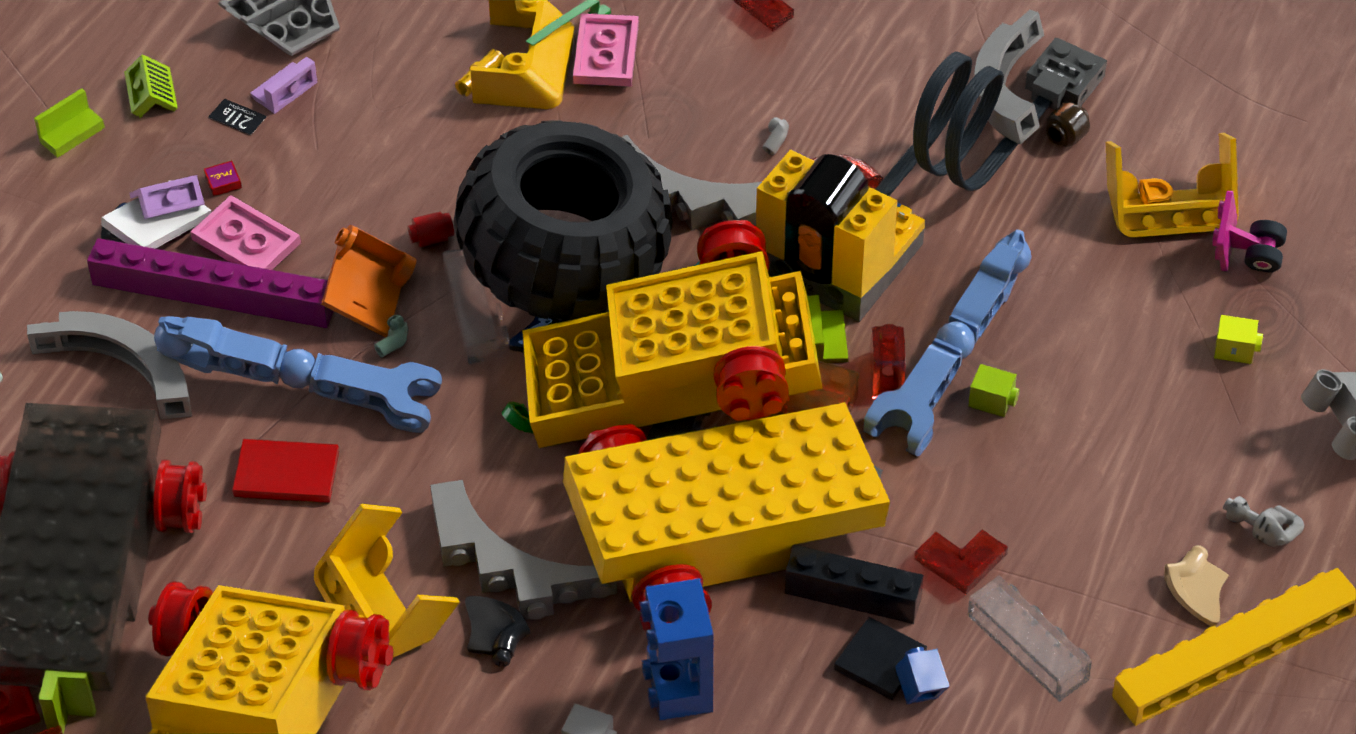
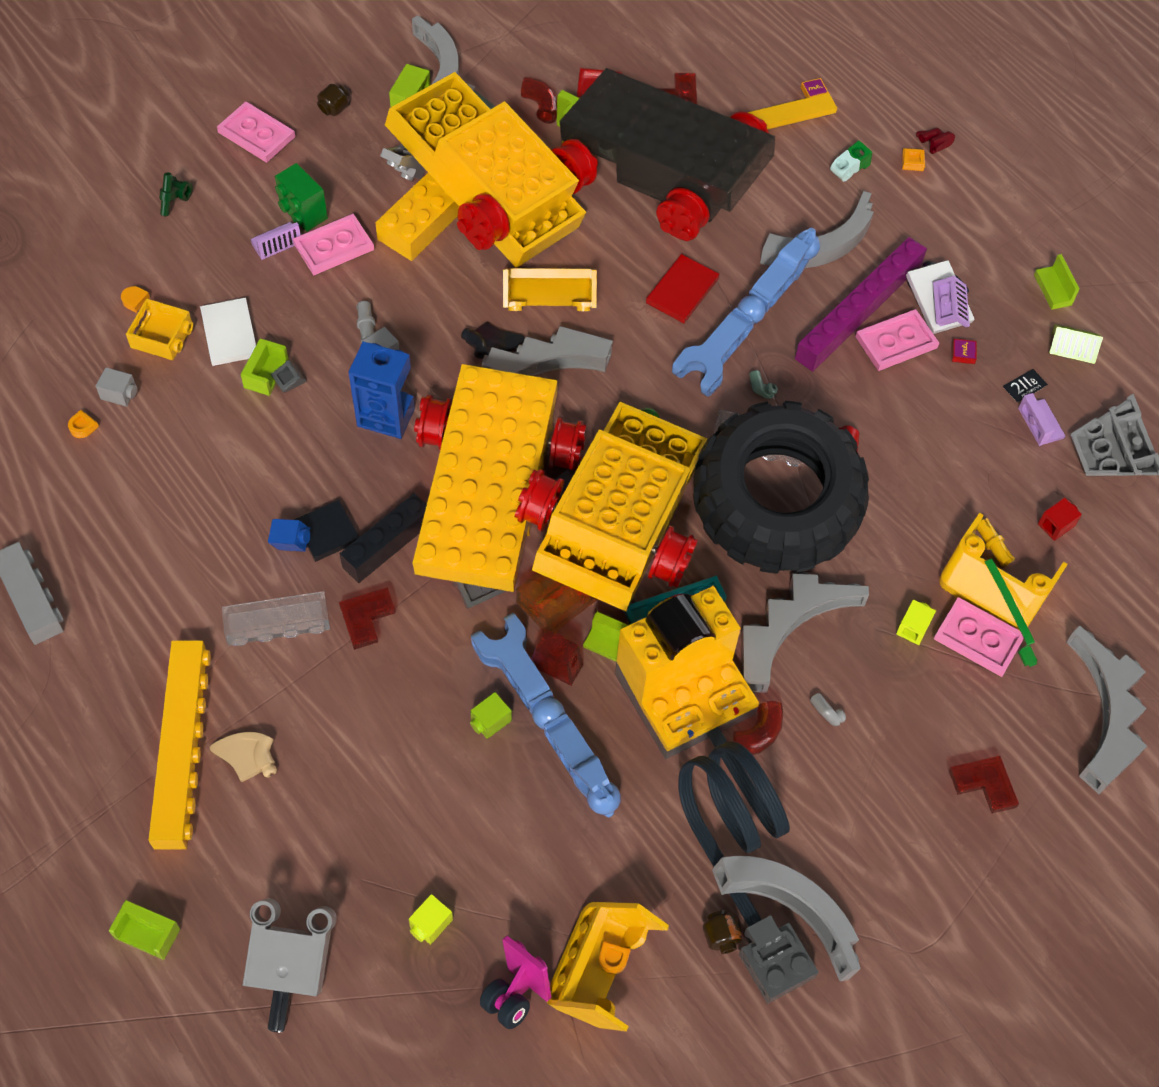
camera: 115 degrees right, 10 degrees up
orange door [321,225,417,338] -> none
light grey piece [1223,496,1304,547] -> none
none -> neon yellow brick [896,600,936,645]
none -> red brick [1038,498,1082,541]

